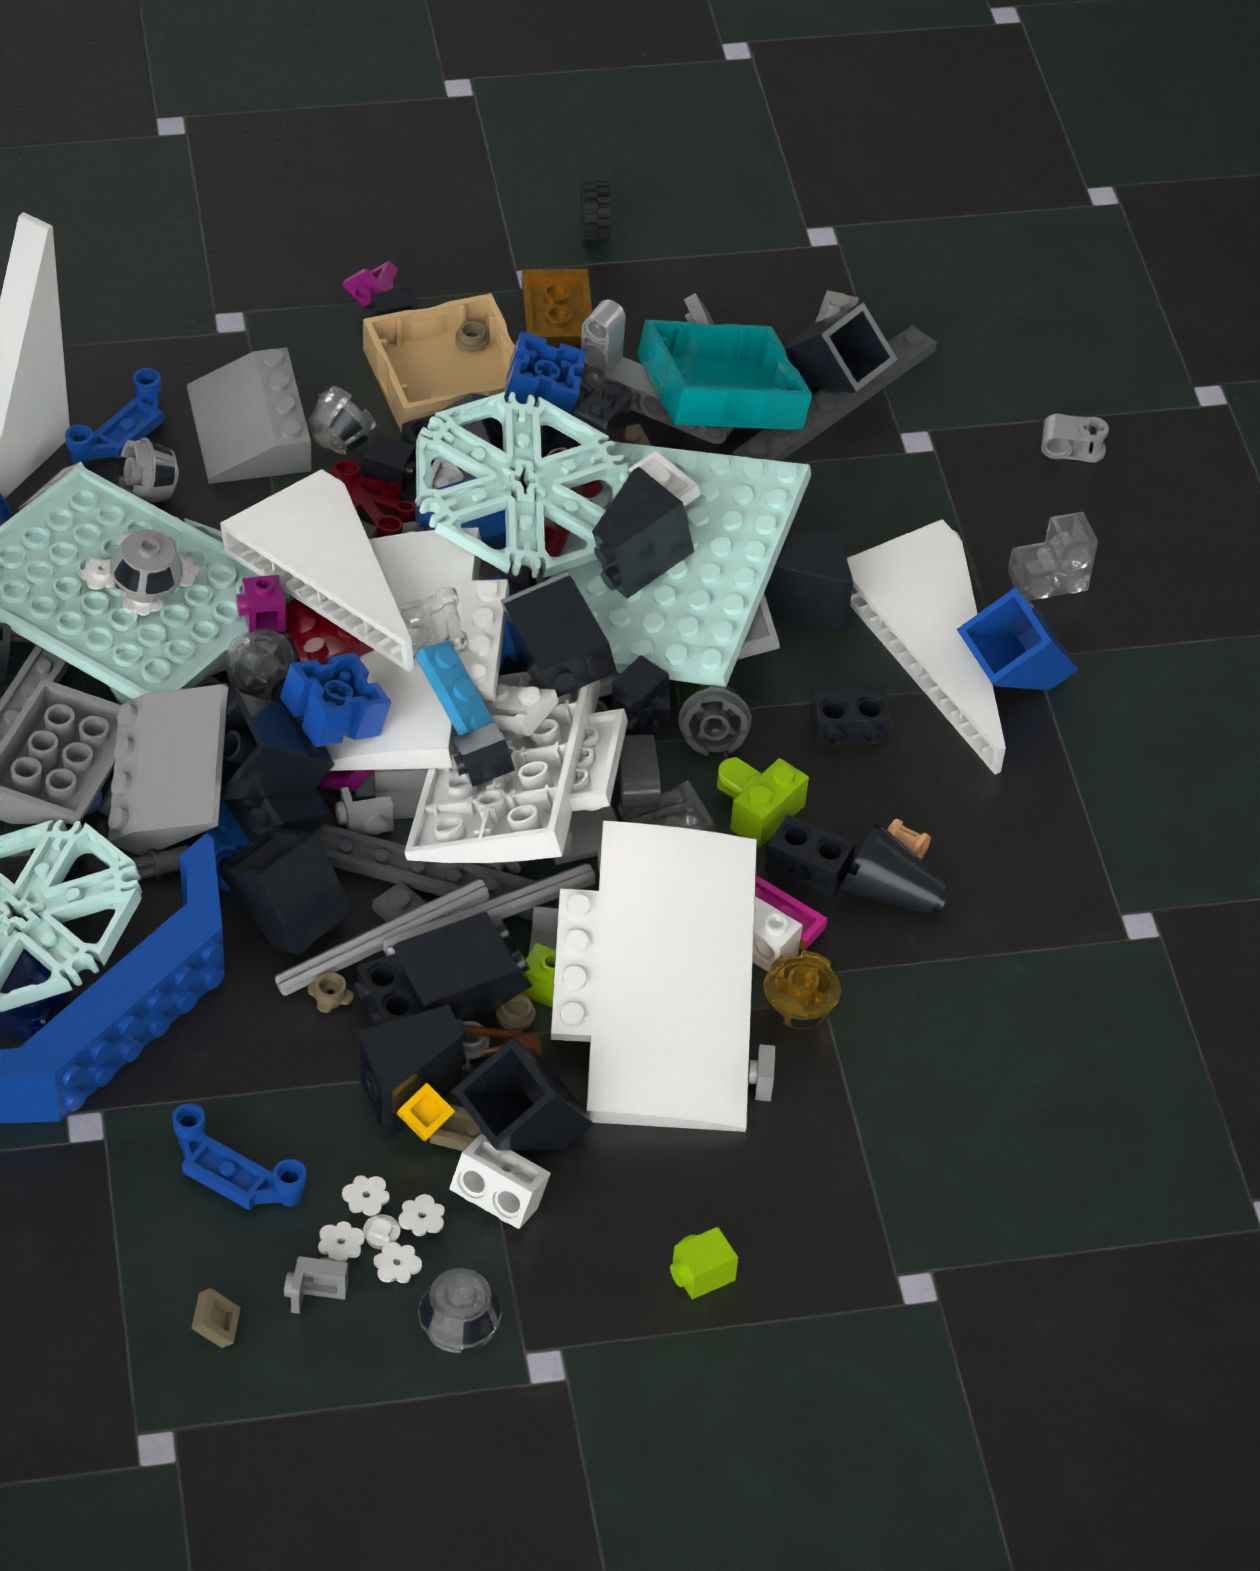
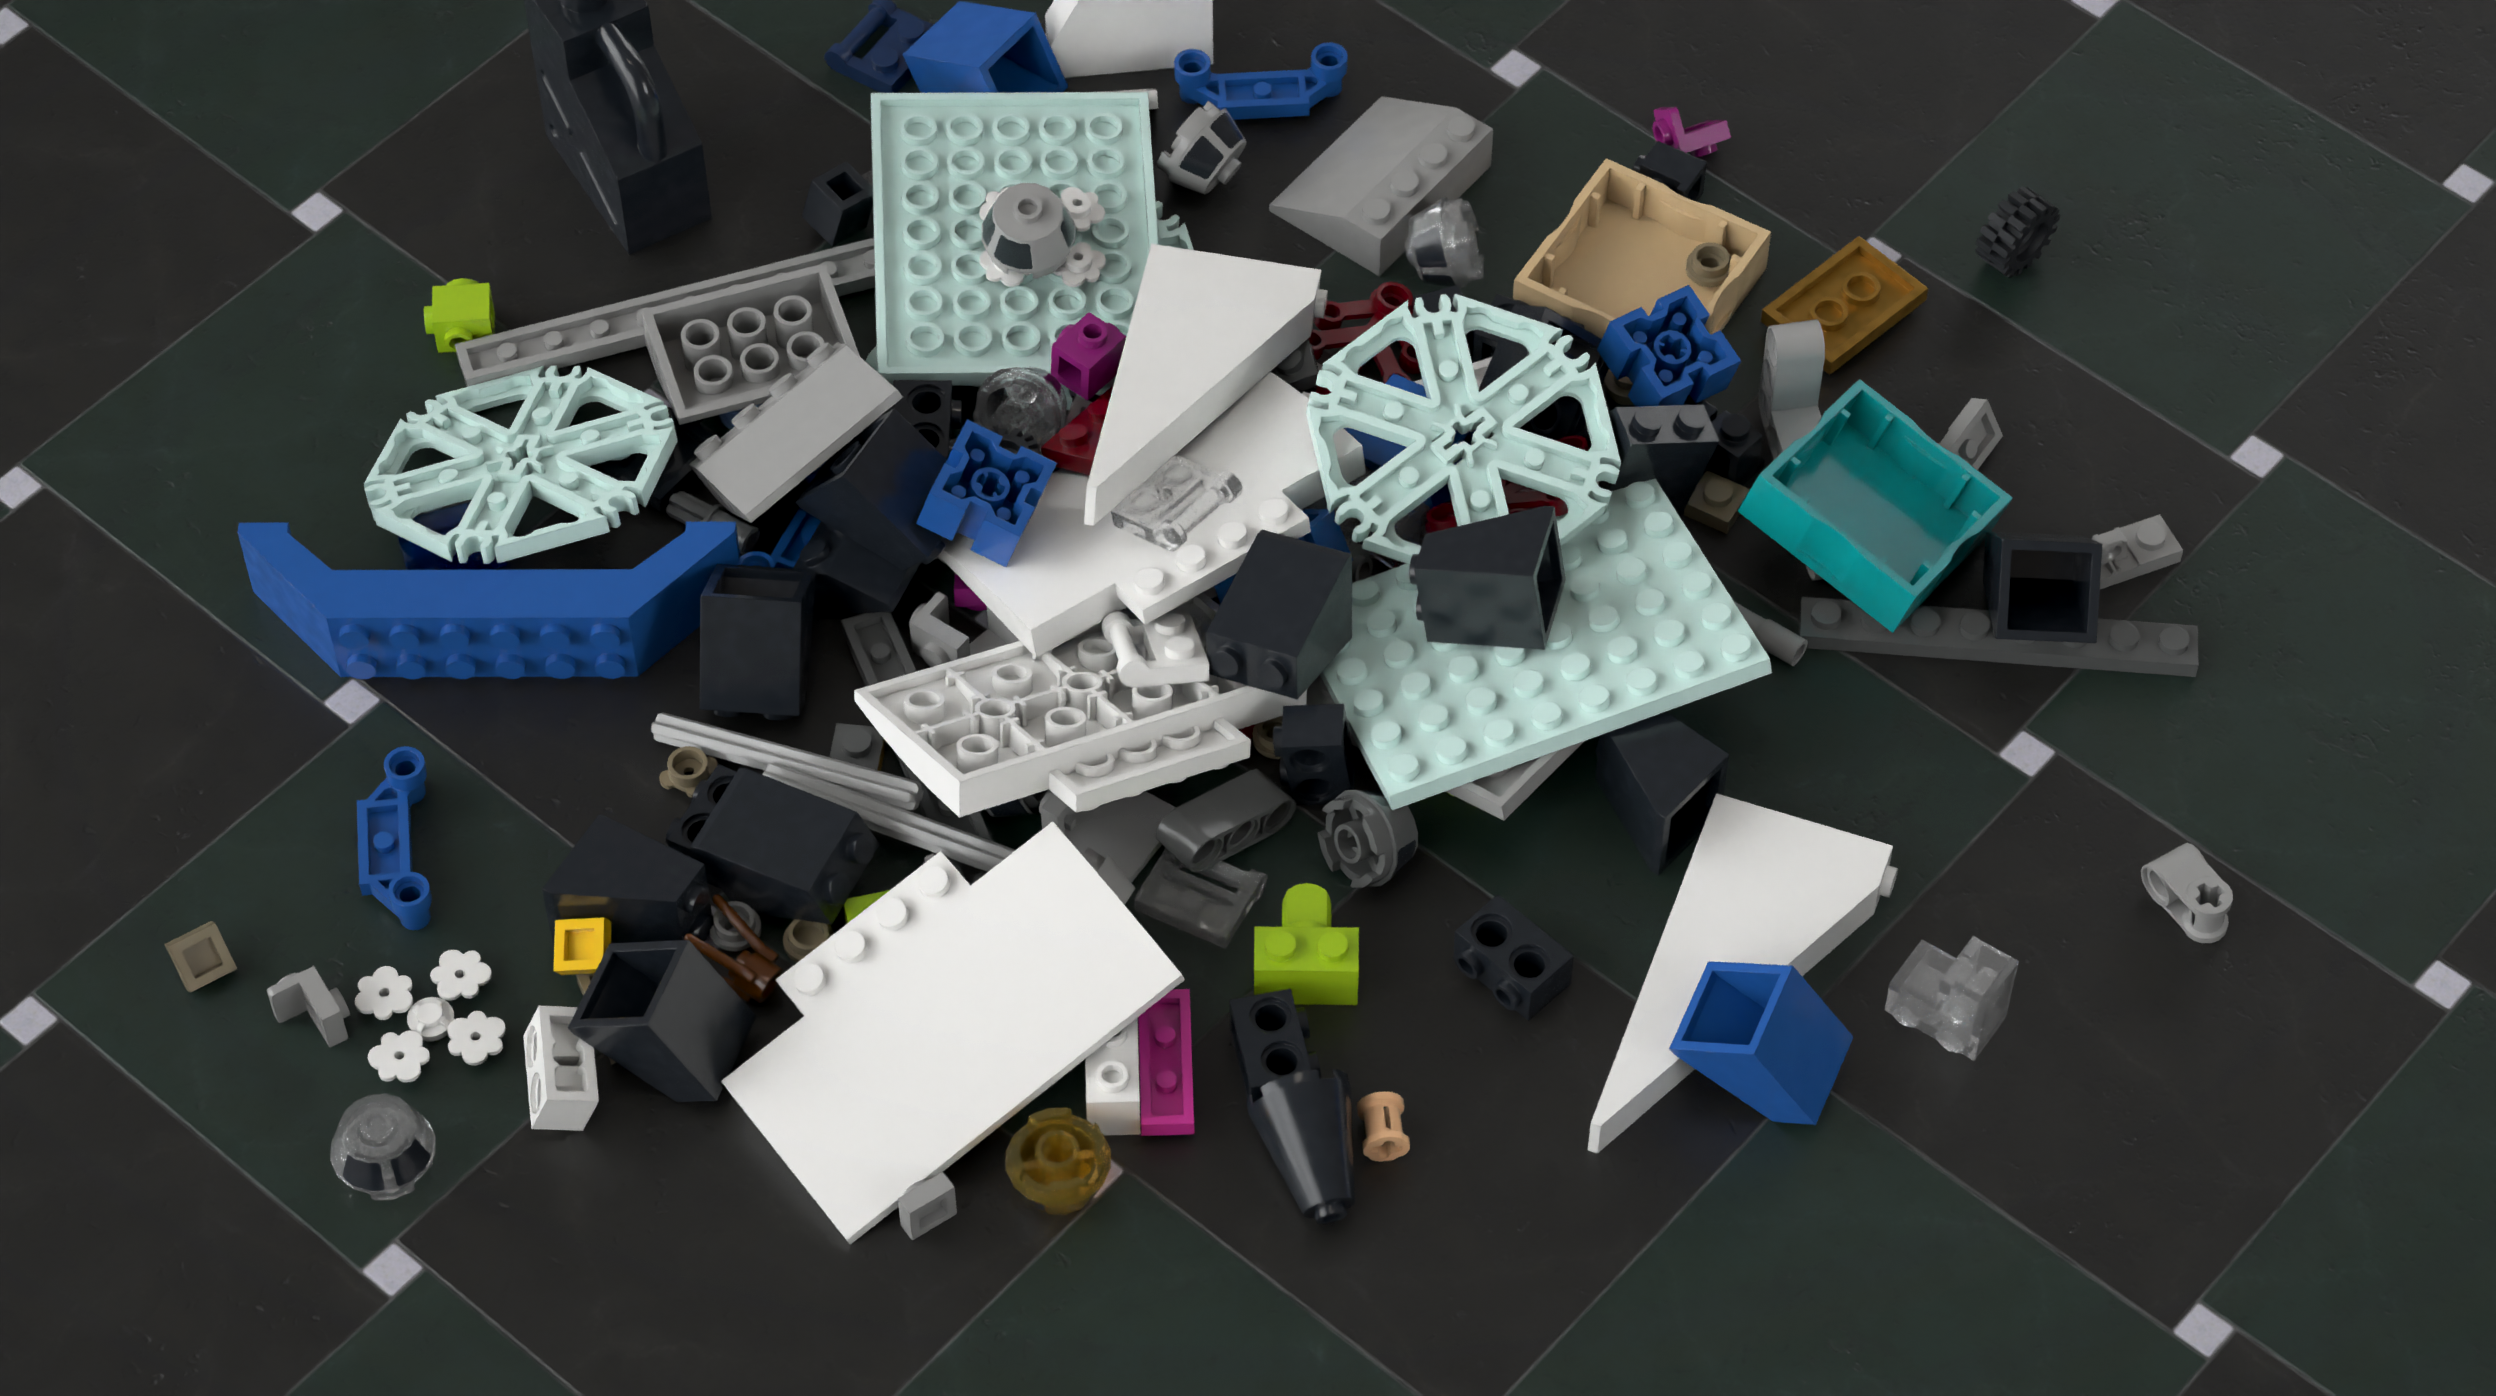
camera: 55 degrees right, 5 degrees up
dark azure plate [415,641,495,736] -> none
black brick [451,722,515,787] -> none
white plate [628,450,701,506] -> none
lime brick [670,1227,738,1300] -> none

